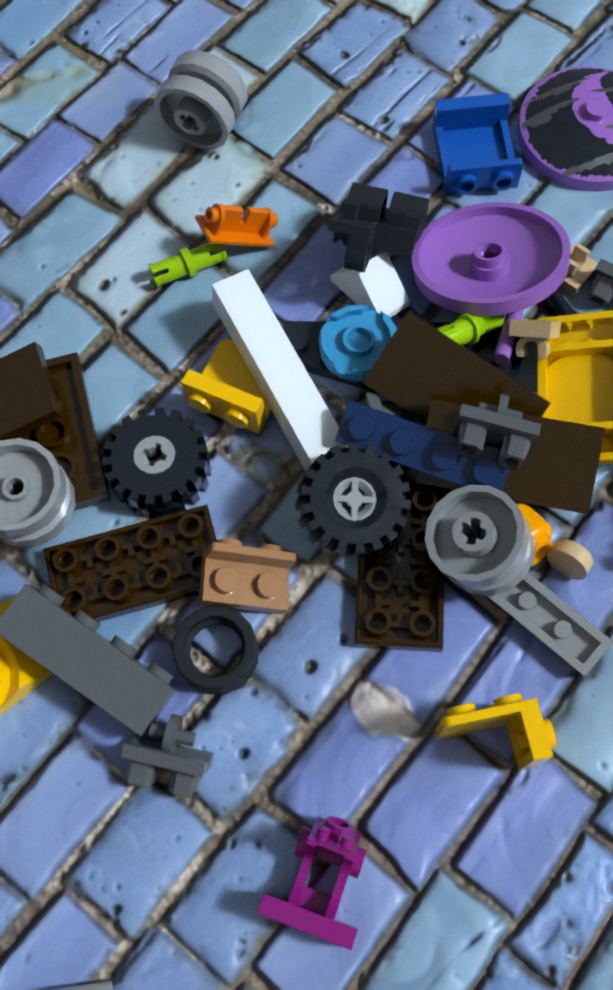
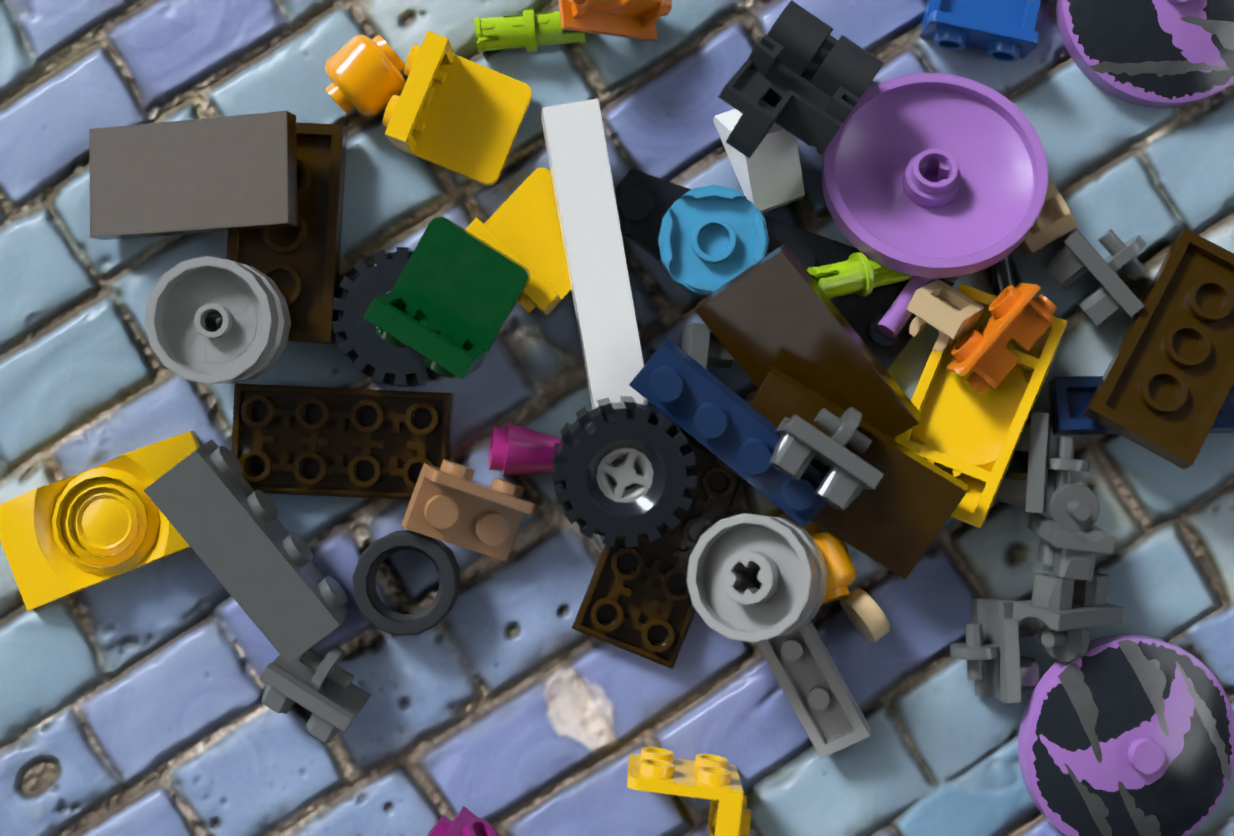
camera: 15 degrees right, 20 degrees up
none -> light orange head [325,35,405,117]
none -> dark green bracket [363,217,530,379]
none -> yellow bracket [383,31,533,186]
none -> dark pink cone [488,423,561,477]
none -> orange hinge [946,283,1058,396]

